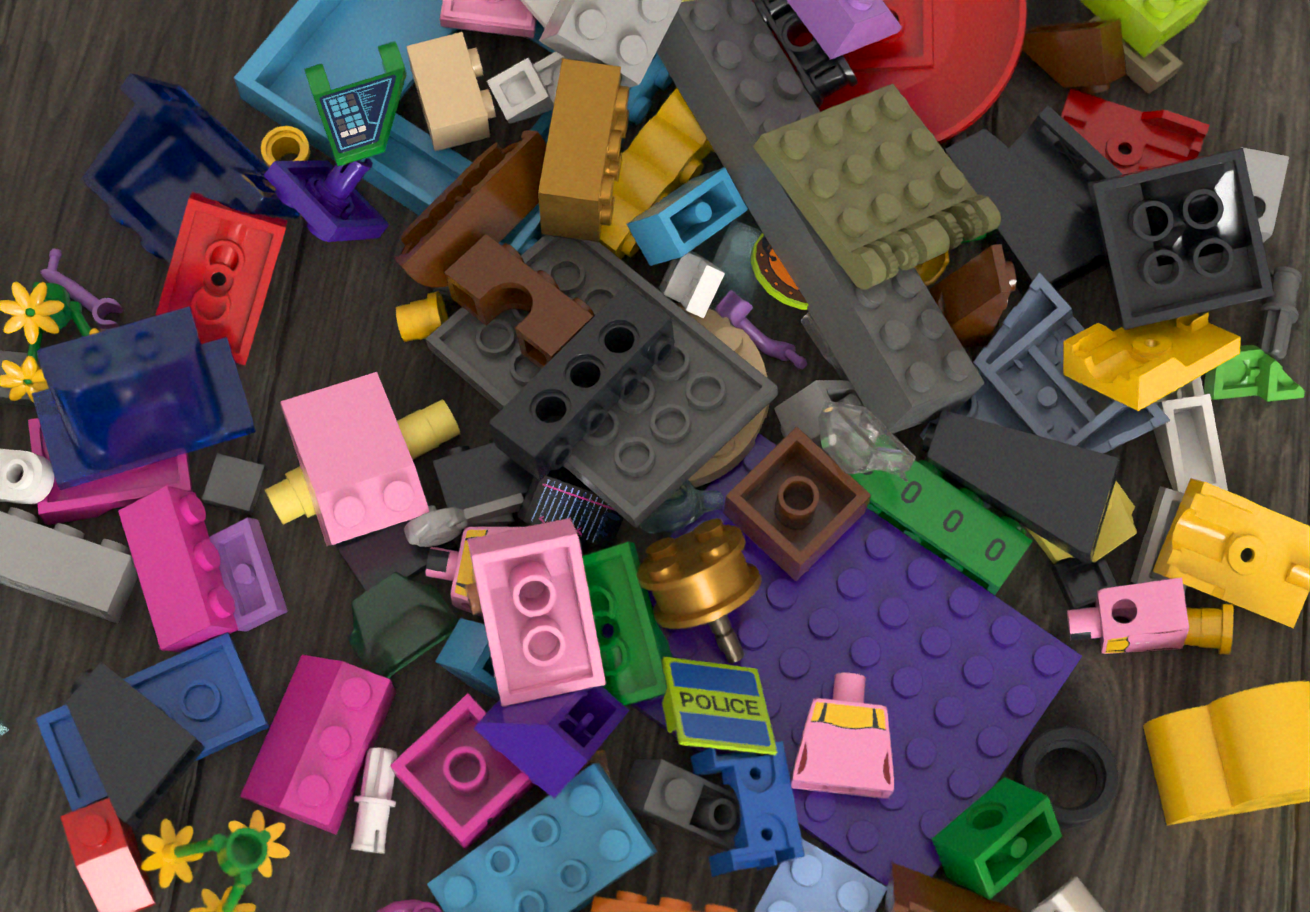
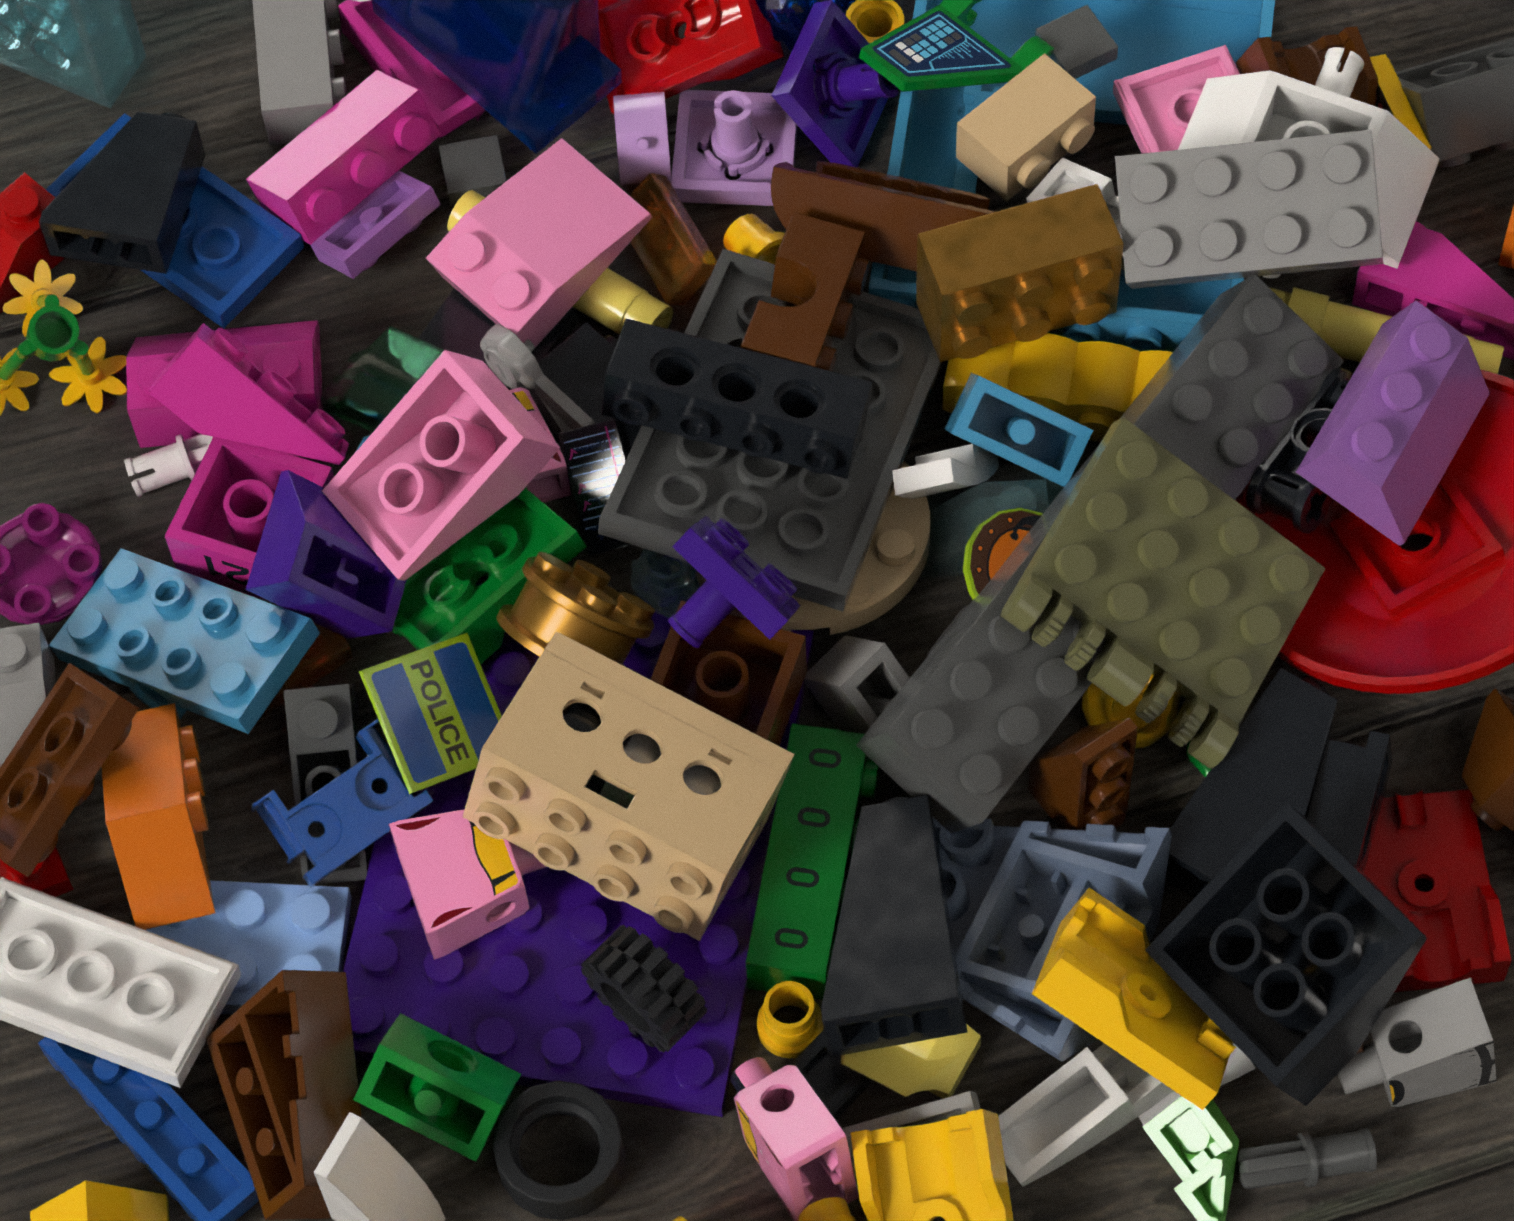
camera: 70 degrees right, 10 degrees down
medium lavender piece [715,290,807,369] -> none
clear slope [818,400,916,482] -> none
none -> dark pink slope [149,323,349,465]
none -> tan piece [463,631,795,941]
none -> black tyre [581,925,707,1052]
none -> lavender piece [613,92,671,186]
none -> clear orange plate [629,173,717,306]
none -> dark purple plate [668,516,801,648]
none -> lavender plate [671,90,798,206]
none -> yellow piece [757,981,824,1058]
none -> dark grey tile [1035,5,1118,79]

